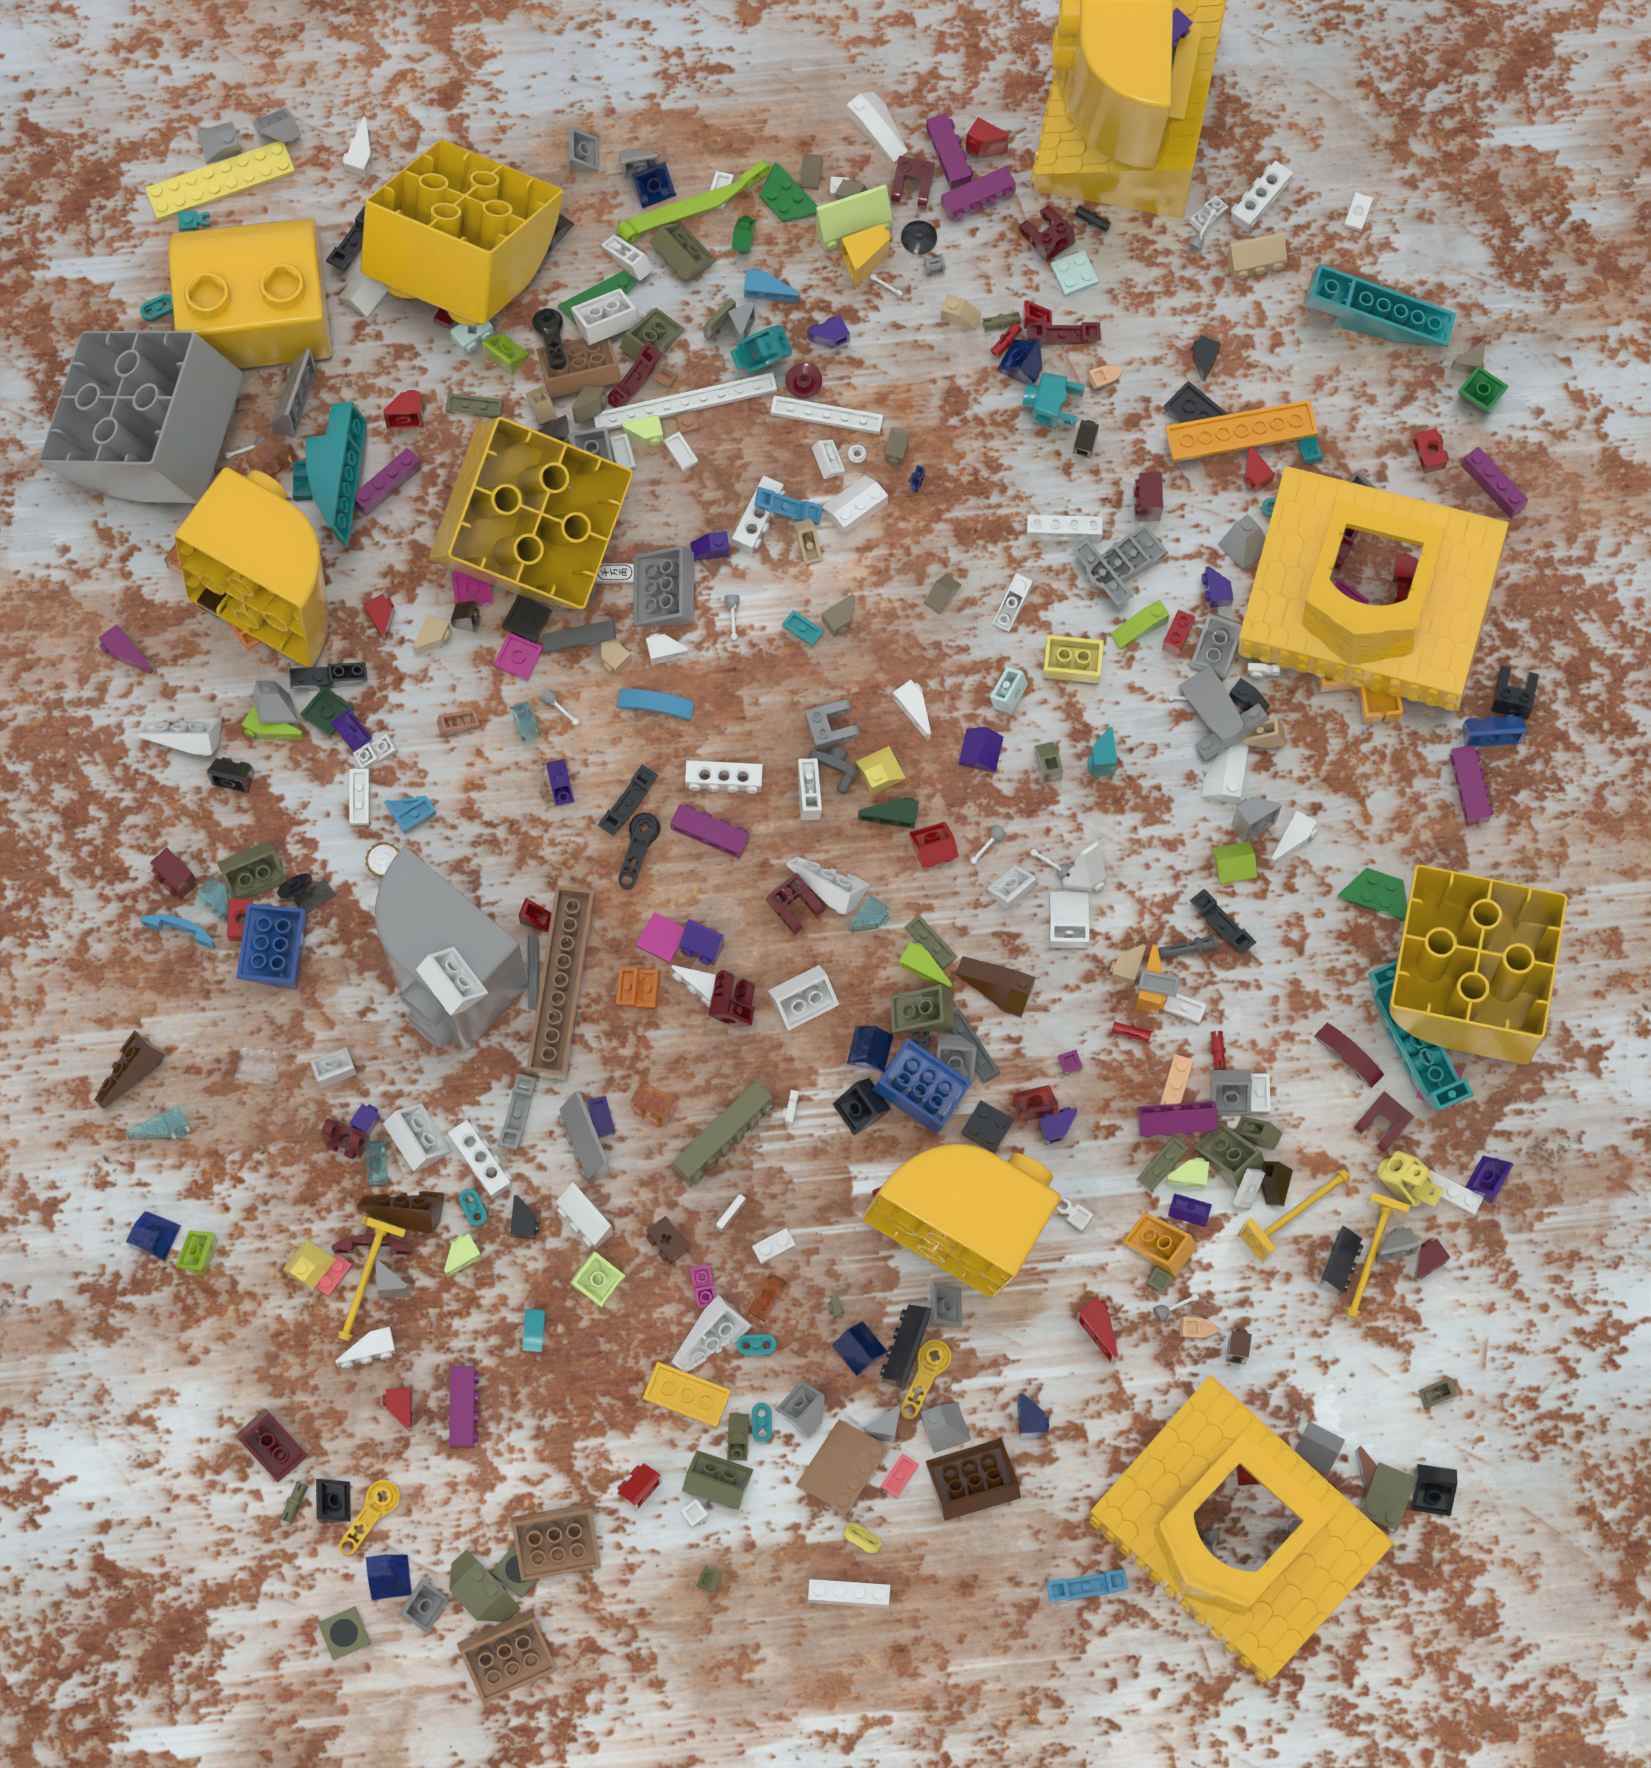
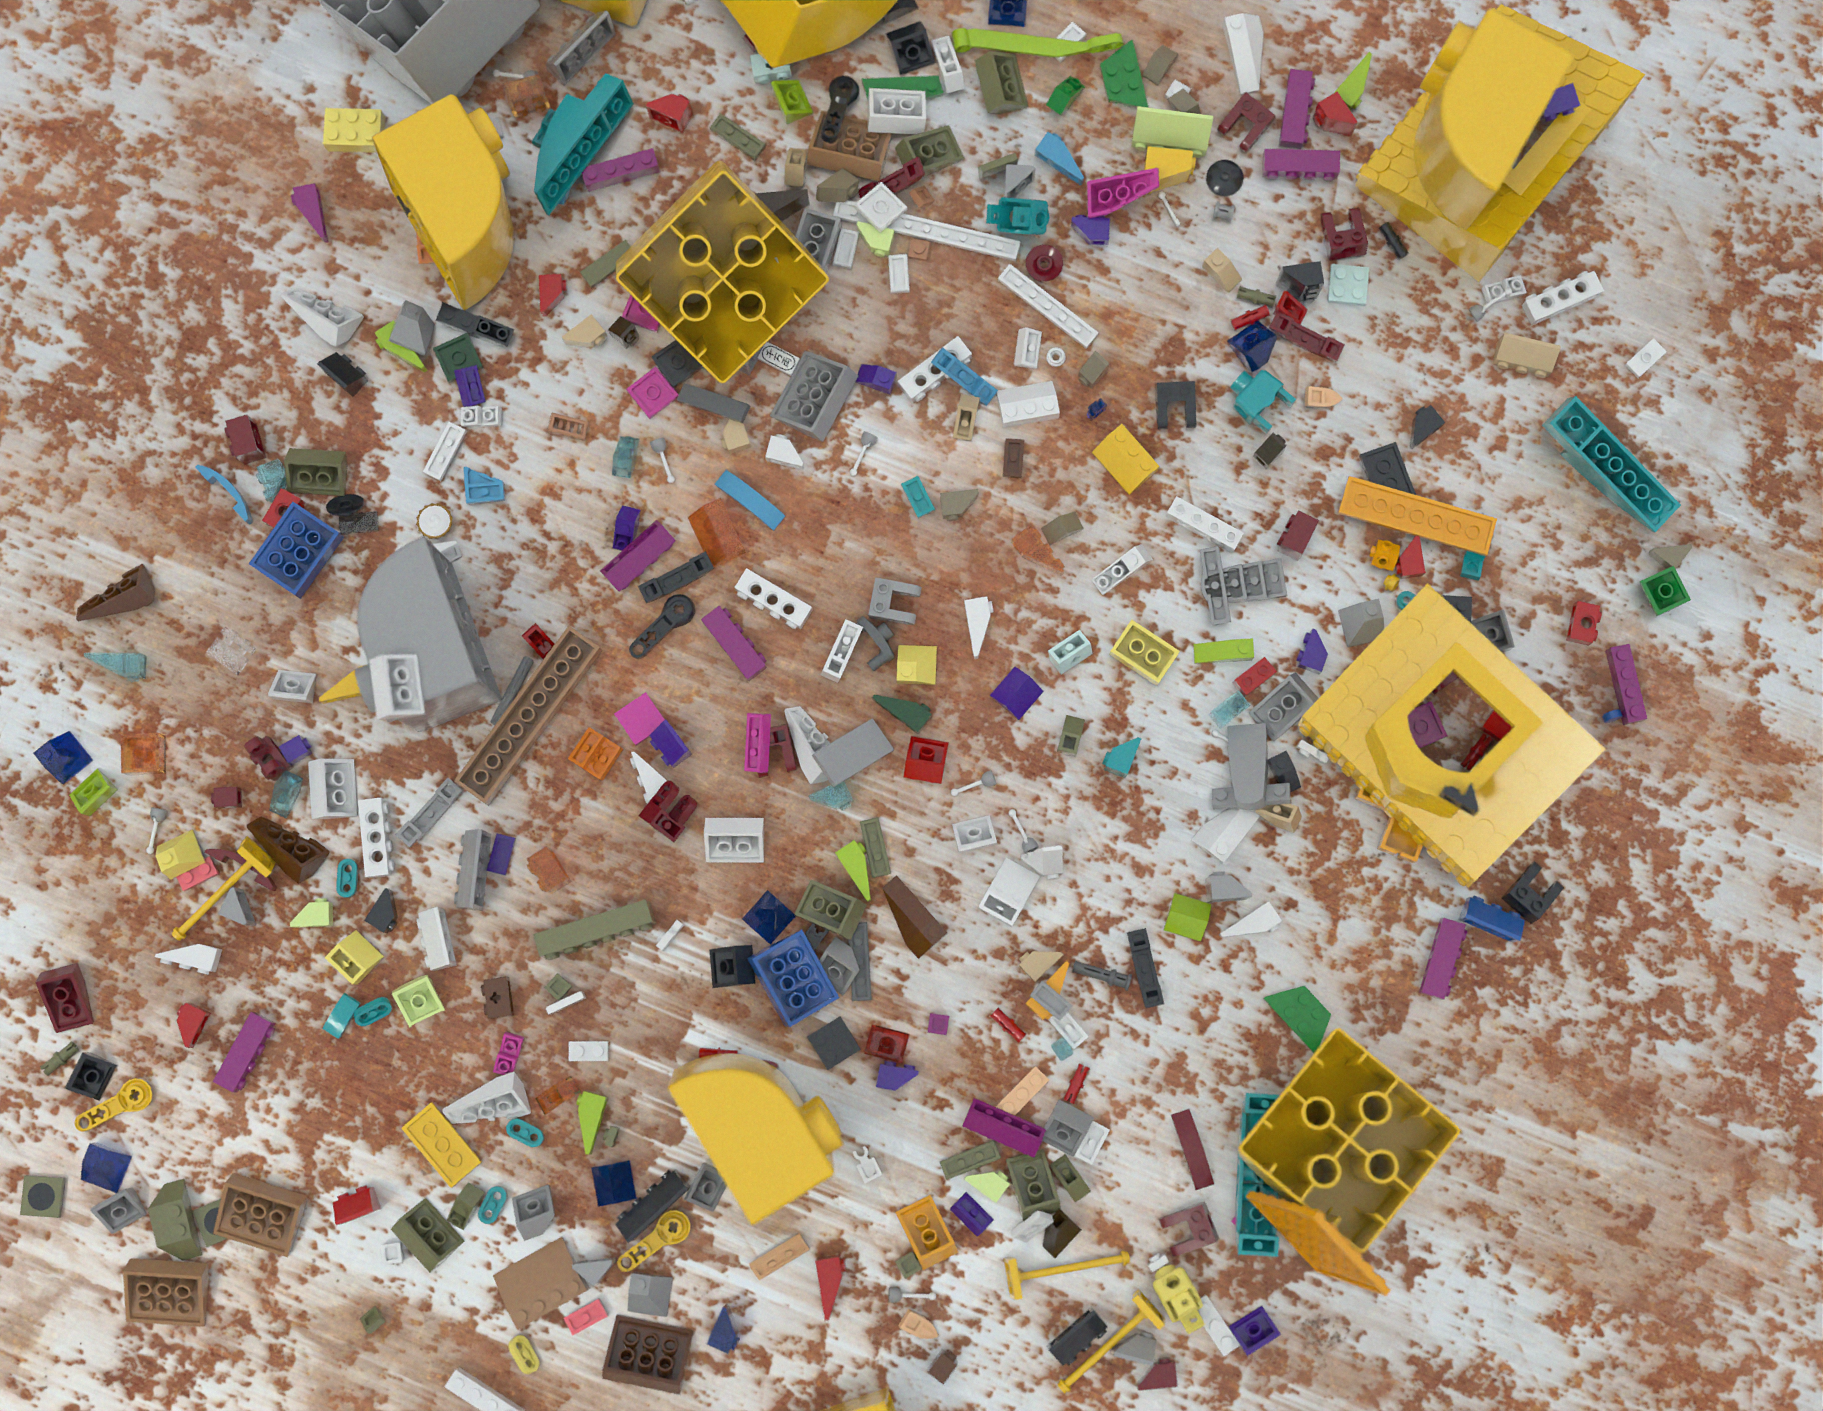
camera: 35 degrees right, 10 degrees up
none -> clear orange brick [121,733,166,775]
none -> hinge [146,807,167,854]
none -> dark red brick [211,787,242,809]
none -> yellow slope [319,665,365,704]
none -> light yellow brick [323,108,386,153]
none -> light yellow slope [325,930,384,985]
none -> teal plate [354,997,392,1026]
none -> olive plate [544,973,572,1001]
none -> lime slope [576,1091,608,1155]
none -> olive tile [580,240,631,288]
none -> magenta brick [600,520,676,592]
none -> clear orange slope [688,498,746,567]
none -> dark pink slope [744,713,771,773]
none -> light nougat plate [749,1233,810,1280]
none -> light grey tile [812,718,894,788]
none -> white tile [854,182,907,233]
none -> black slope [886,21,935,75]
none -> reddish brown plate [1003,438,1024,478]
none -> clear orange slope [1011,526,1065,576]
none -> clear light blue slope [1051,1037,1074,1061]
none -> dark pink wedge [1087,168,1159,218]
none -> yellow slope [1092,424,1159,495]
none -> white plate [1147,1253,1169,1272]
none -> black brick [1155,381,1196,430]
none -> clear light blue slope [1209,691,1251,729]
none -> light orange plate [1246,1191,1391,1296]
none -> black slope [1276,261,1324,303]
none -> lime slope [1334,51,1372,111]
none -> light orange brick [1369,539,1400,571]
none -> yellow plate [1383,573,1400,592]
none -> black slope [1439,783,1479,817]
none -> blue tile [1602,709,1623,723]

